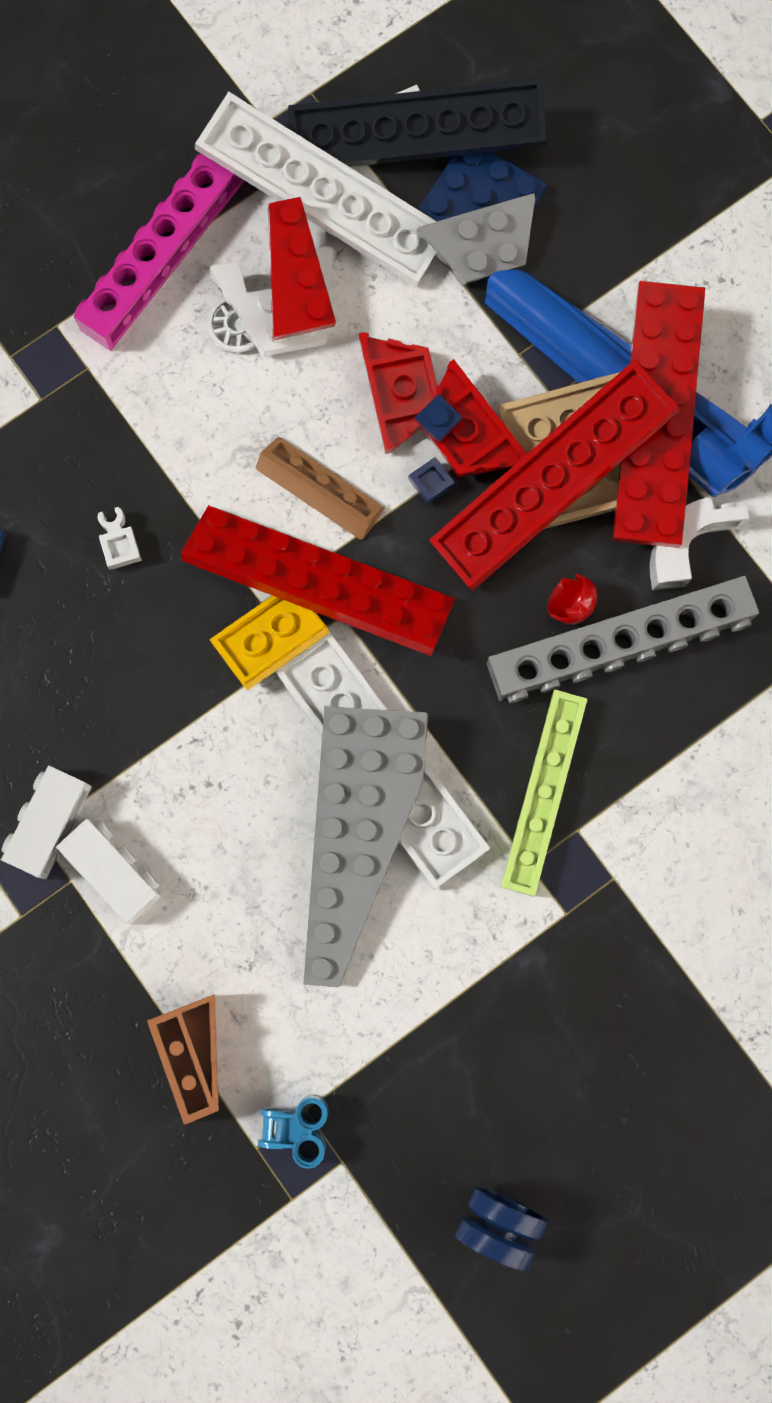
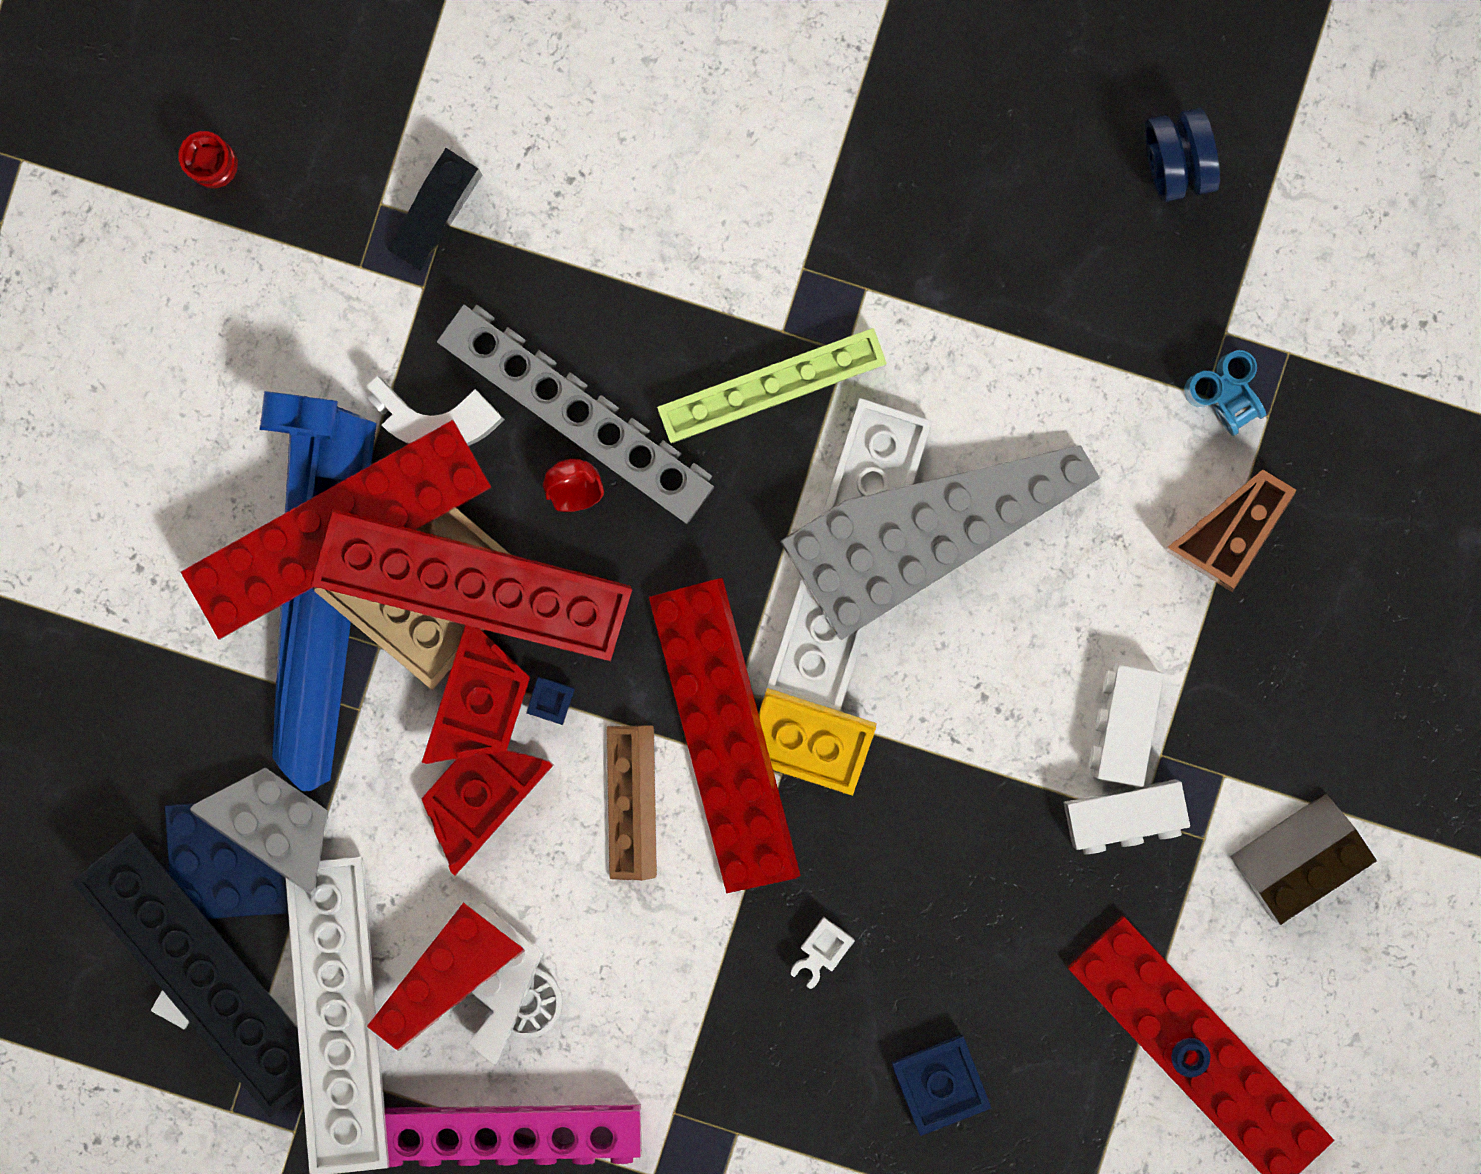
camera: 125 degrees left, 10 degrees up
dark blue plate [415,394,462,444] -> none

